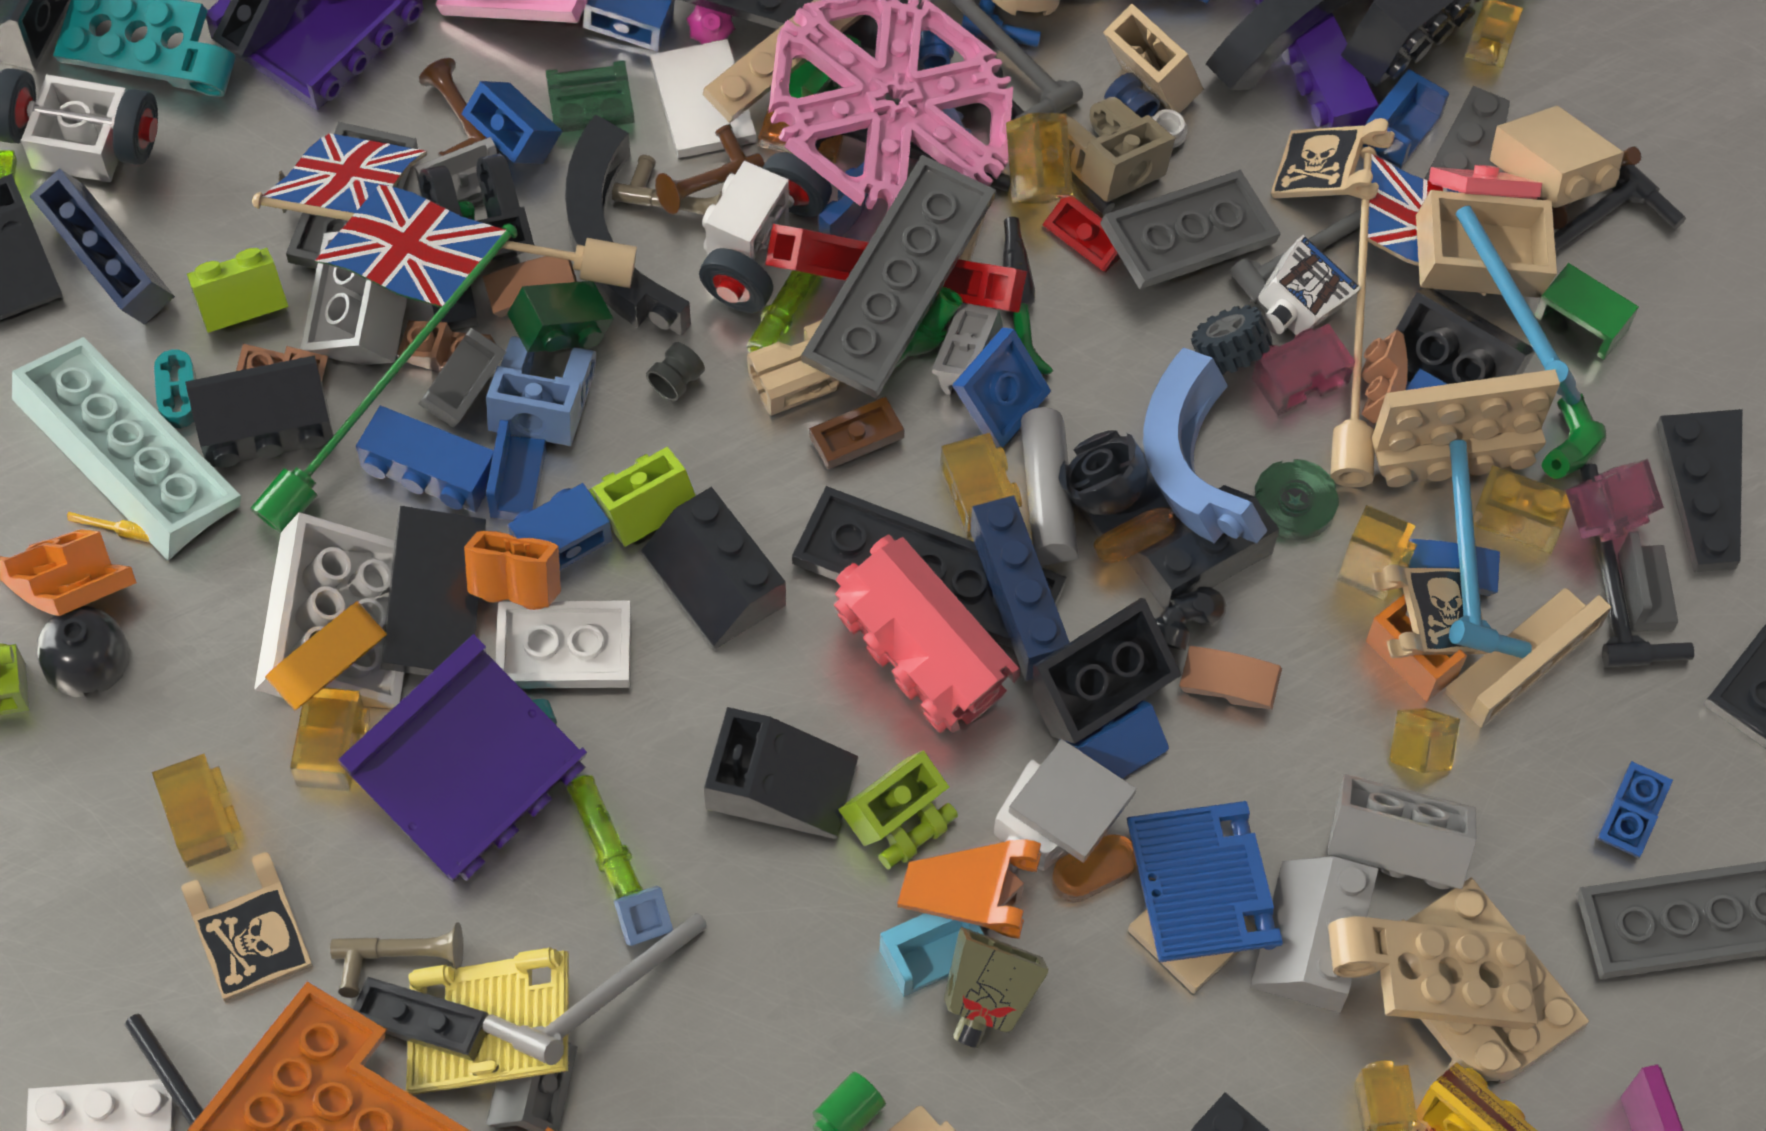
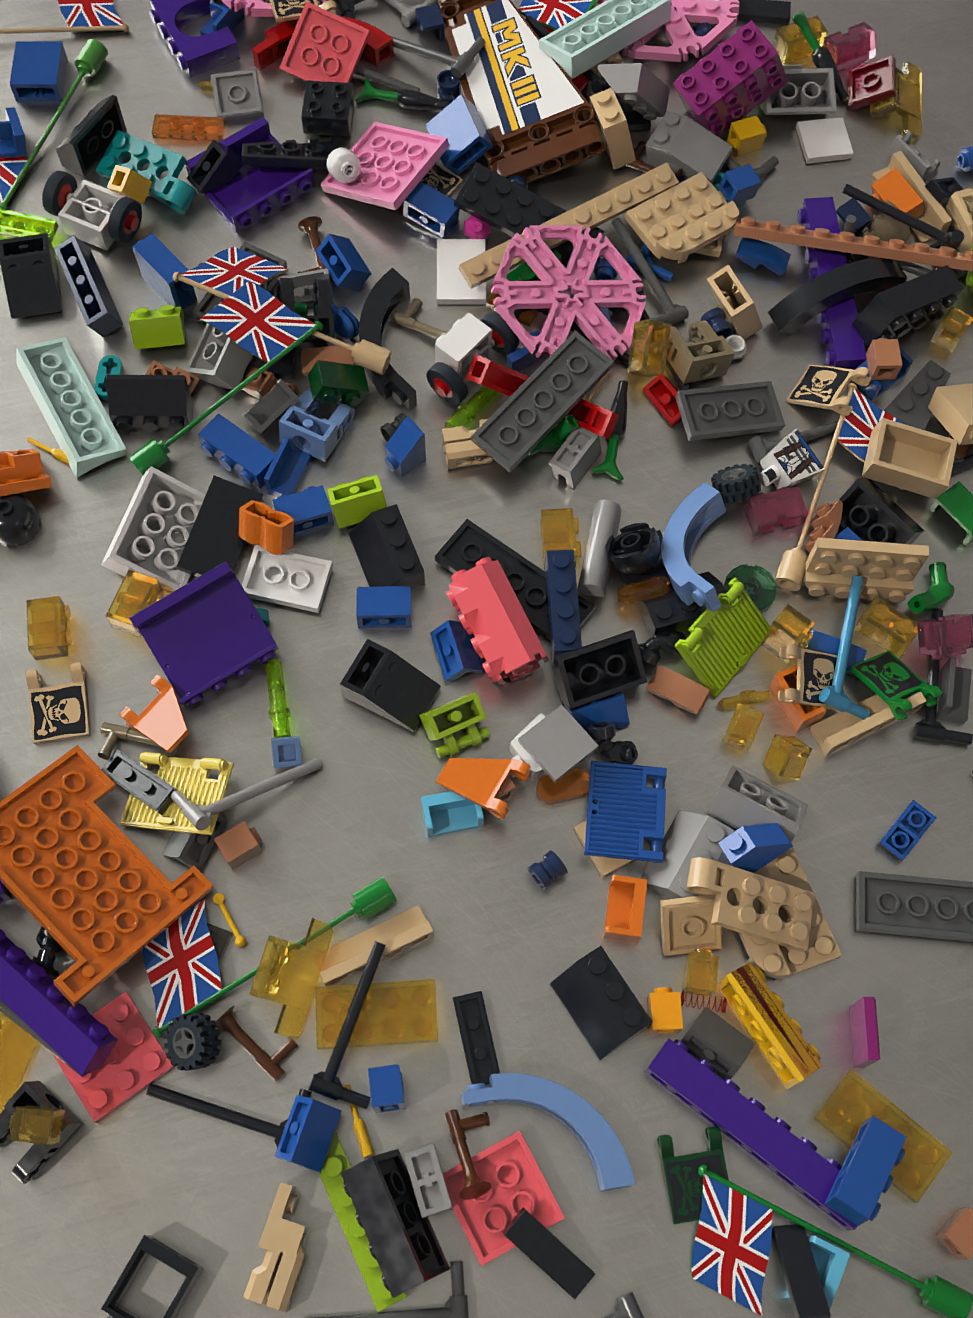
camera: 15 degrees right, 5 degrees up
light orange beam [265,601,387,711] -> none
clear green plate [545,60,635,132] -> none
reddish brown piece [655,124,764,215] -> none
reddish brown plate [809,396,905,470] -> none
olive torso [944,927,1049,1048] -> none
blue plate [952,327,1051,449] -> none
coral plate [1429,165,1542,199] -> none
dark azure bar [1456,205,1581,405] -> none
none -> yellow brick [107,165,152,204]
none -> flag [119,675,189,753]
none -> blue brick [132,233,197,310]
none -> nougat brick [214,821,262,870]
none -> blue arm [331,300,359,339]
none -> blue panel [356,586,412,628]
none -> blue slope [384,416,426,477]
none -> blue panel [430,620,485,682]
none -> dark blue wheel [527,850,568,891]
none -> black arm [587,722,638,765]
none -> orange panel [603,875,648,943]
none -> tan tile [660,895,722,956]
none -> lime window [675,577,773,699]
none -> clear yellow piece [717,690,771,709]
none -> blue slope [719,823,793,873]
none -> clear yellow brick [722,703,764,751]
none -> green flag [850,650,942,720]
none -> nougat brick [866,338,902,380]

